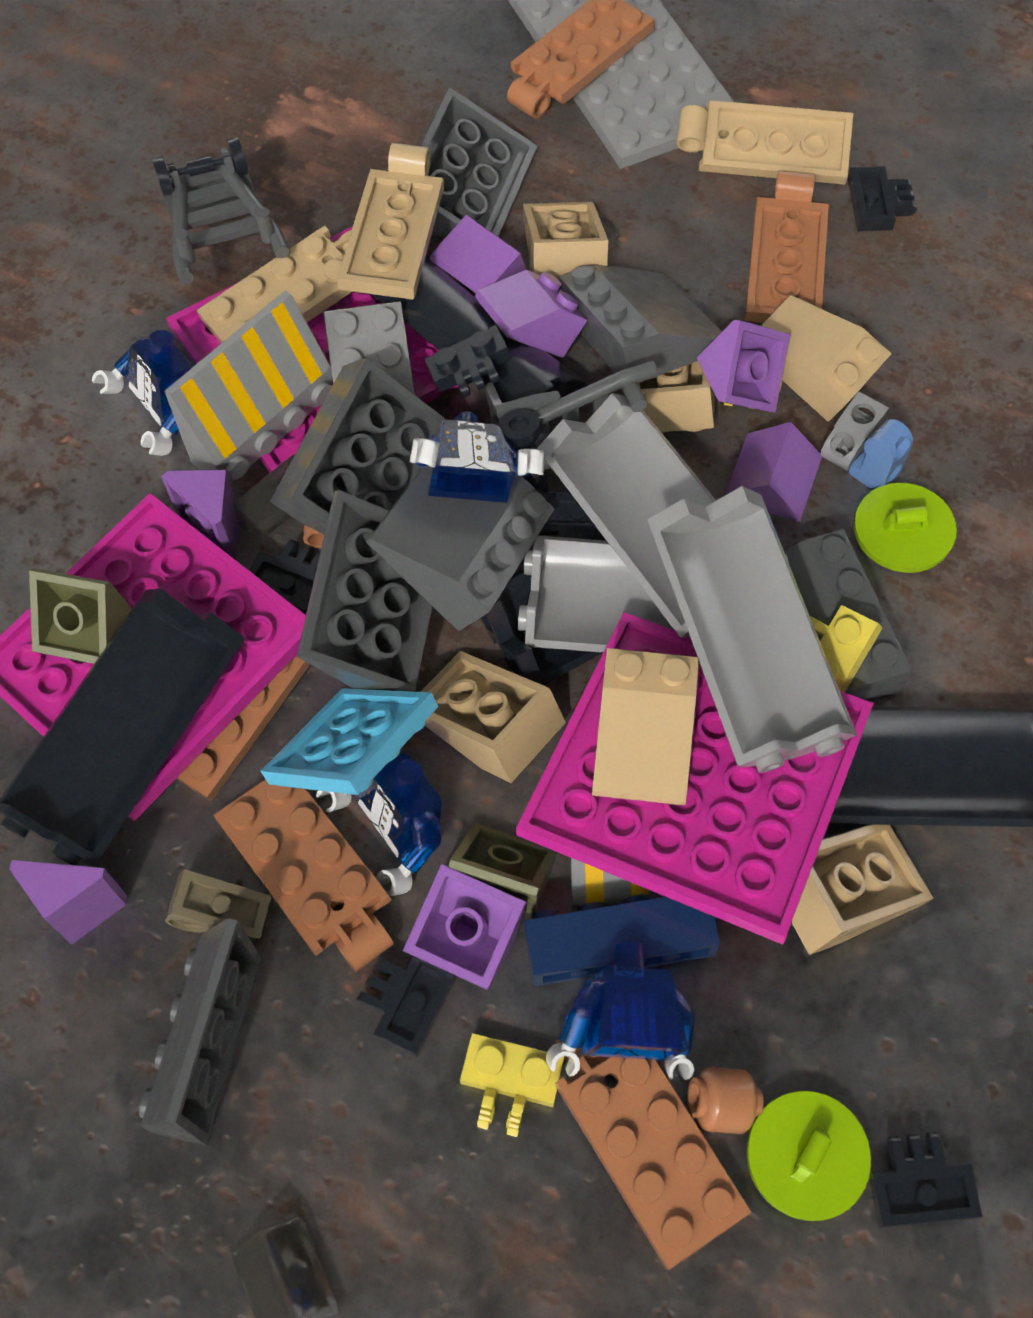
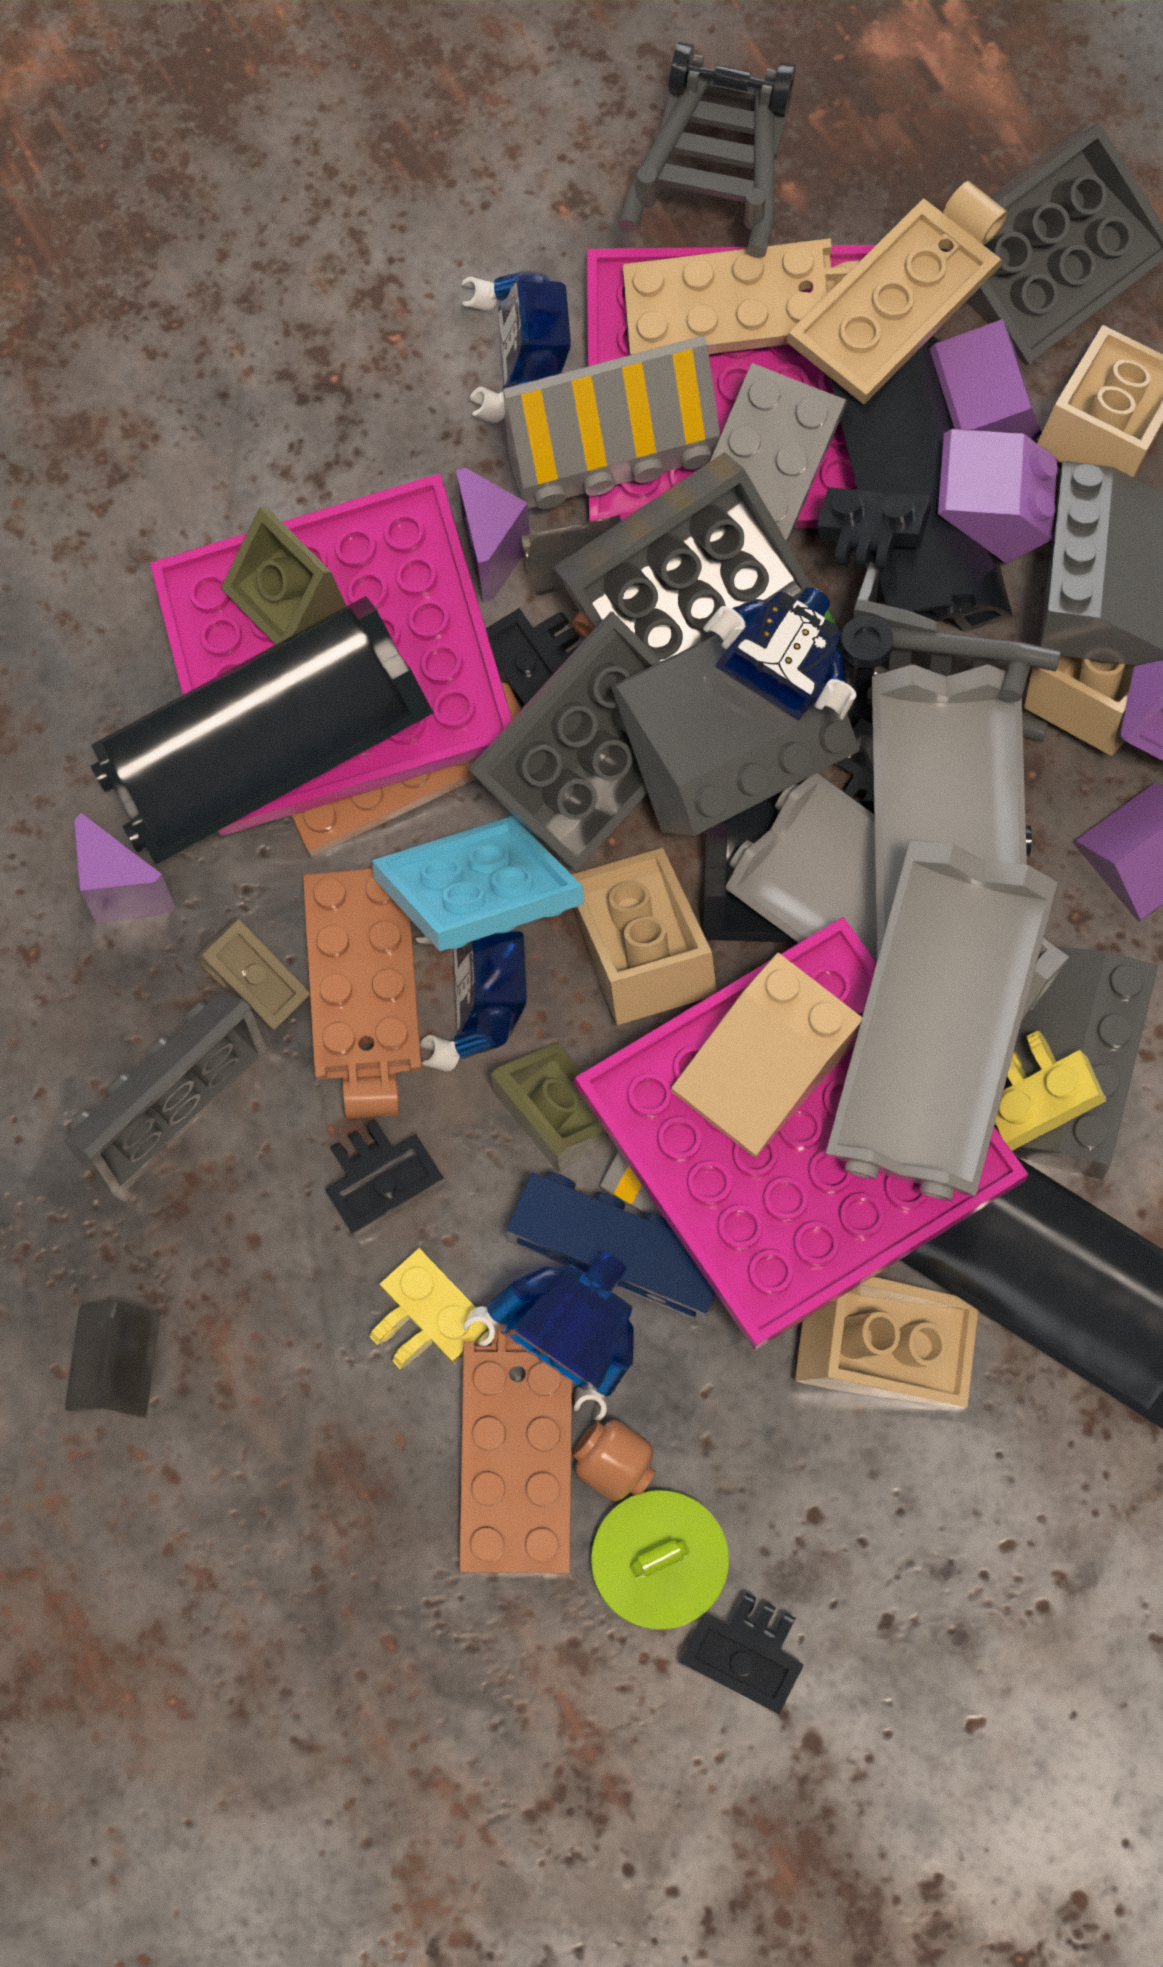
camera: 35 degrees right, 10 degrees up
medium lavender slope [403,864,527,990] -> none

